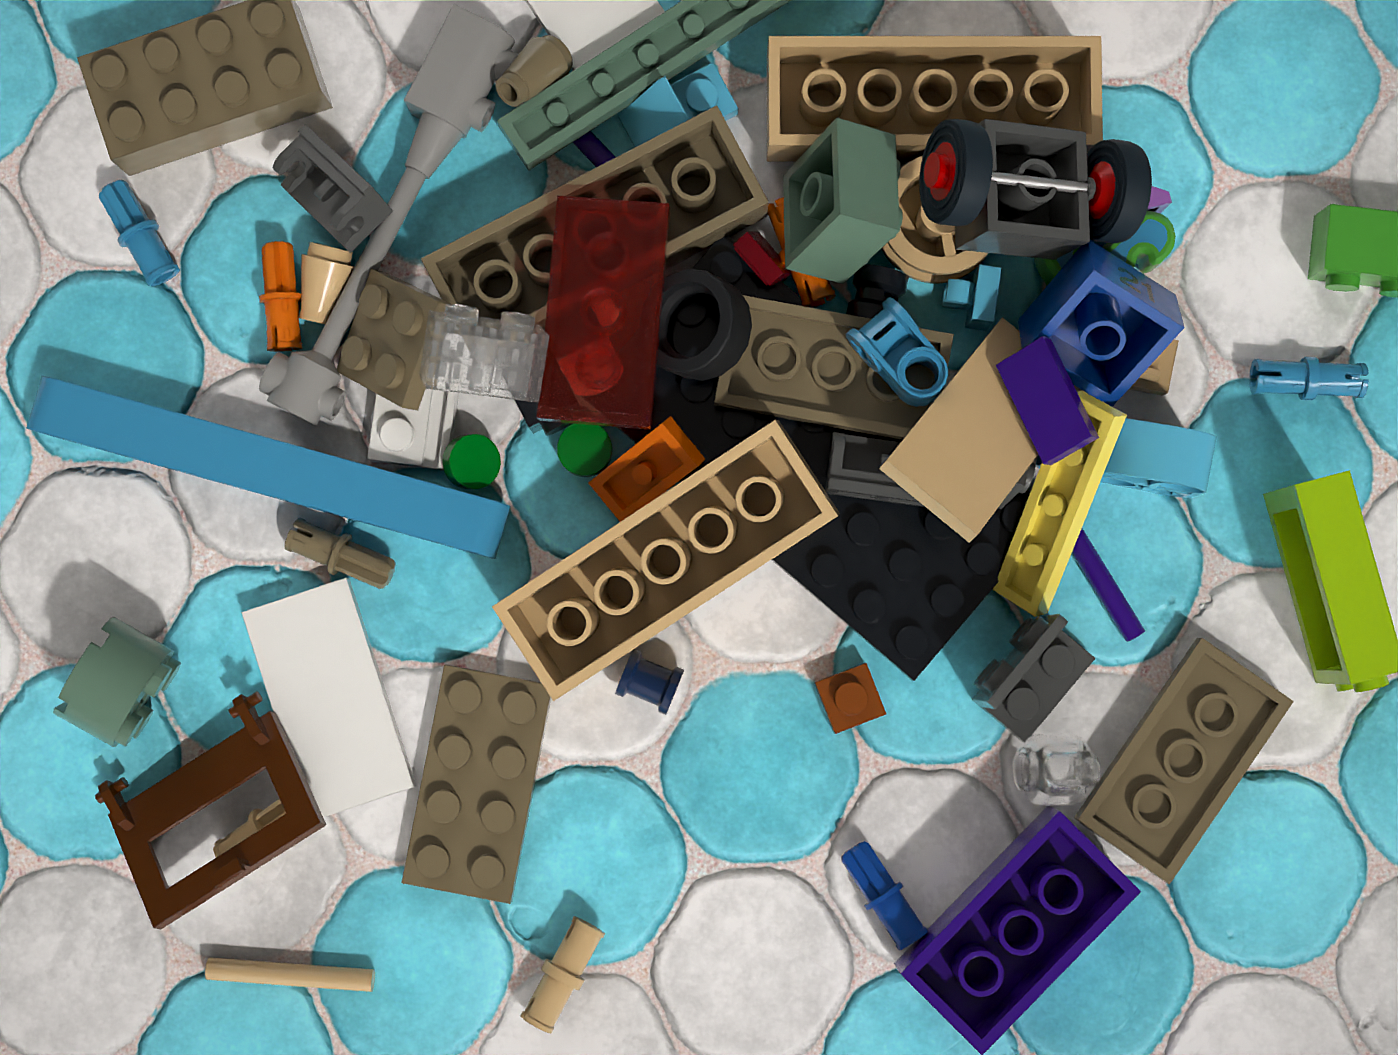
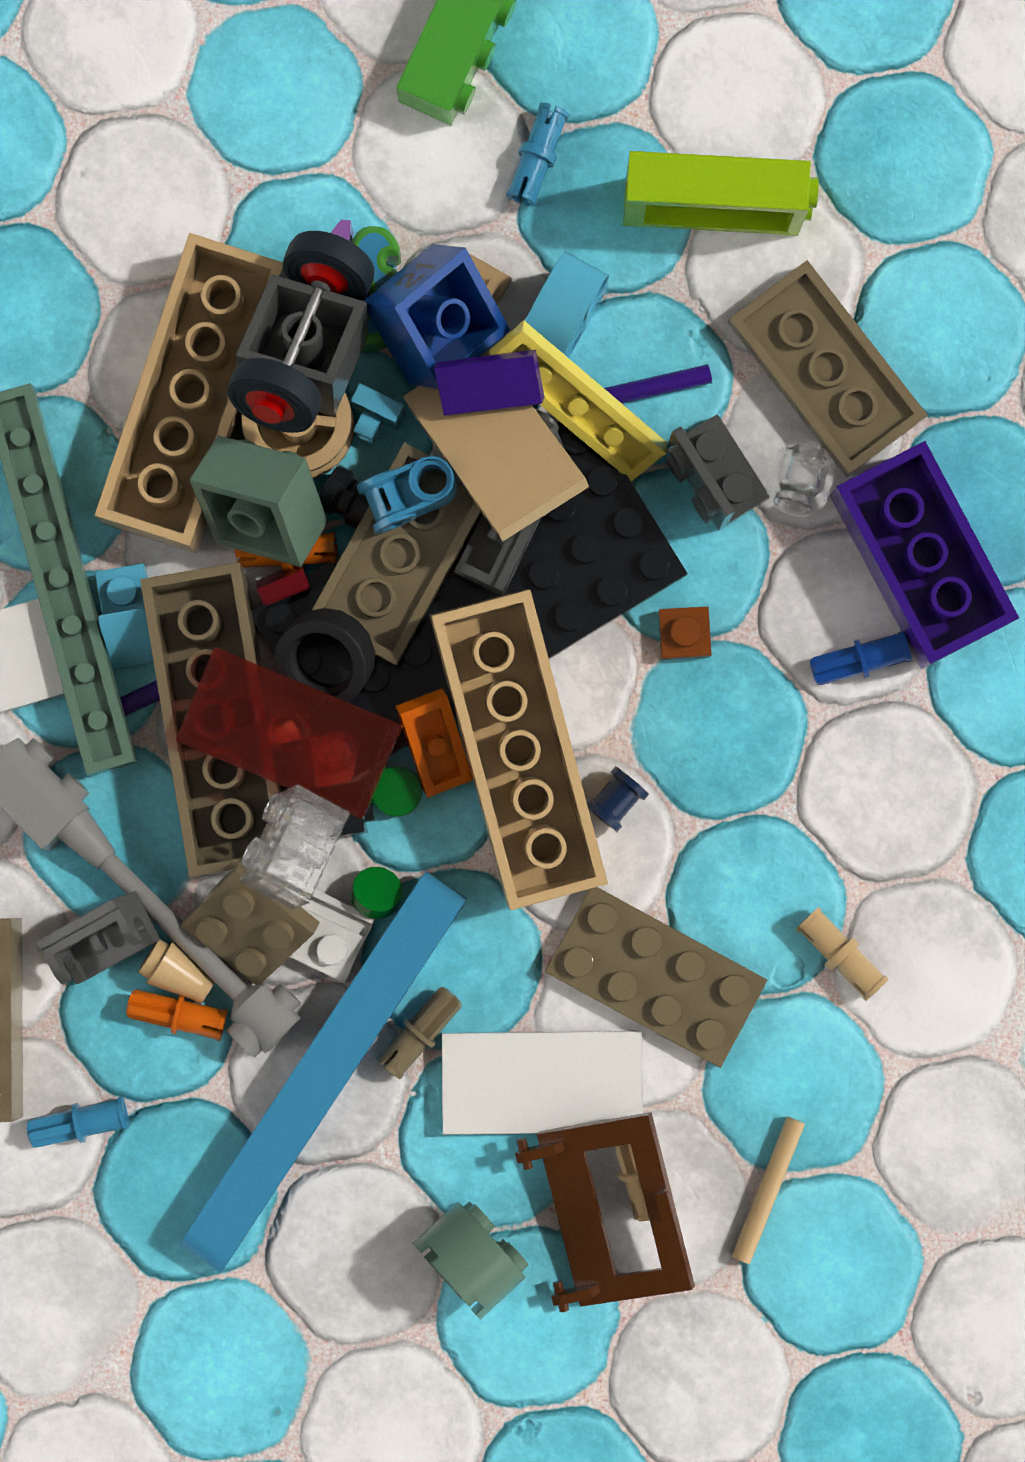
camera: 70 degrees left, 0 degrees up
dark tan cone [496,35,573,107] -> none

